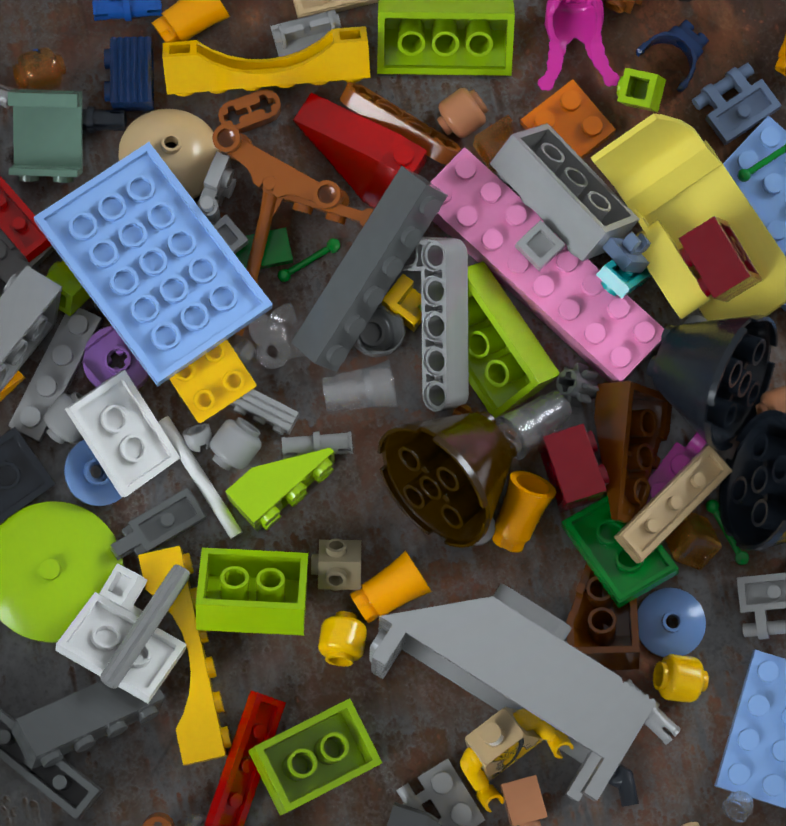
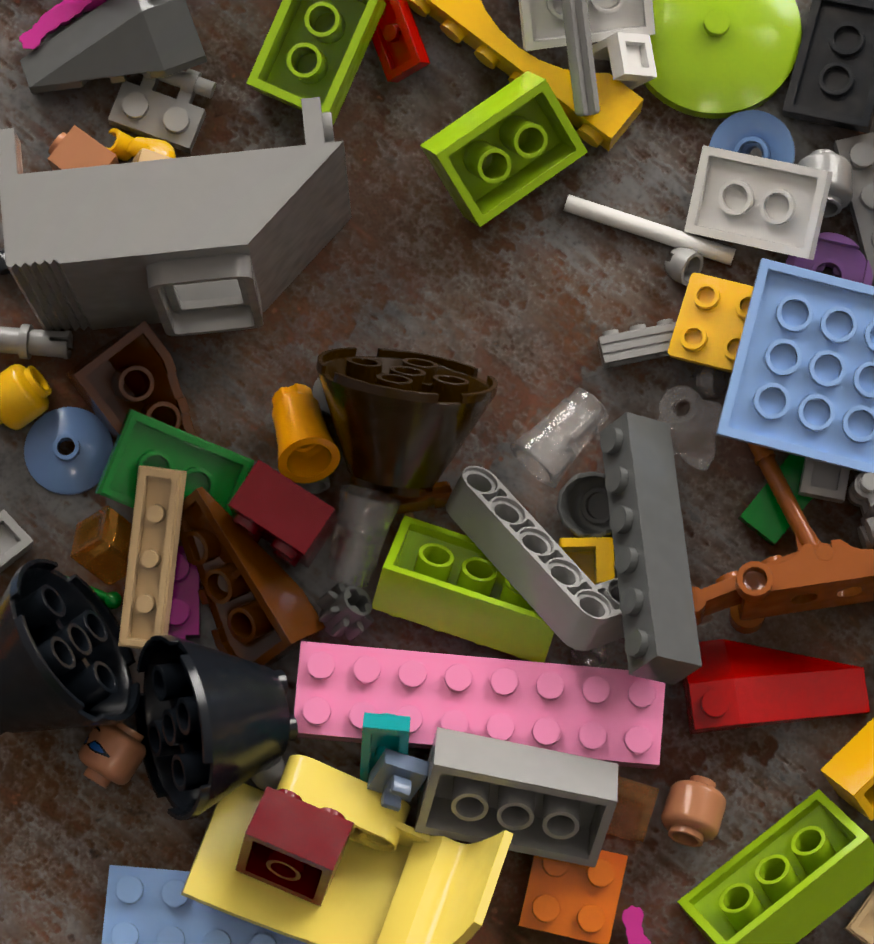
camera: 145 degrees right, 0 degrees up
dark grey hinge [110,487,207,560] -> none
light grey head [209,417,262,471] -> none
lime slope [225,448,335,532] -> none
green hinge [277,238,340,282] -> none
light grey pin [282,431,353,459] -> none
dark tan brick [311,539,362,591] -> none
yellow head [318,611,367,667] -> none
dark orange beam [340,82,461,165] -> none
light orange plant [350,550,432,623] -> none
light grey plate [515,220,565,271] -> none

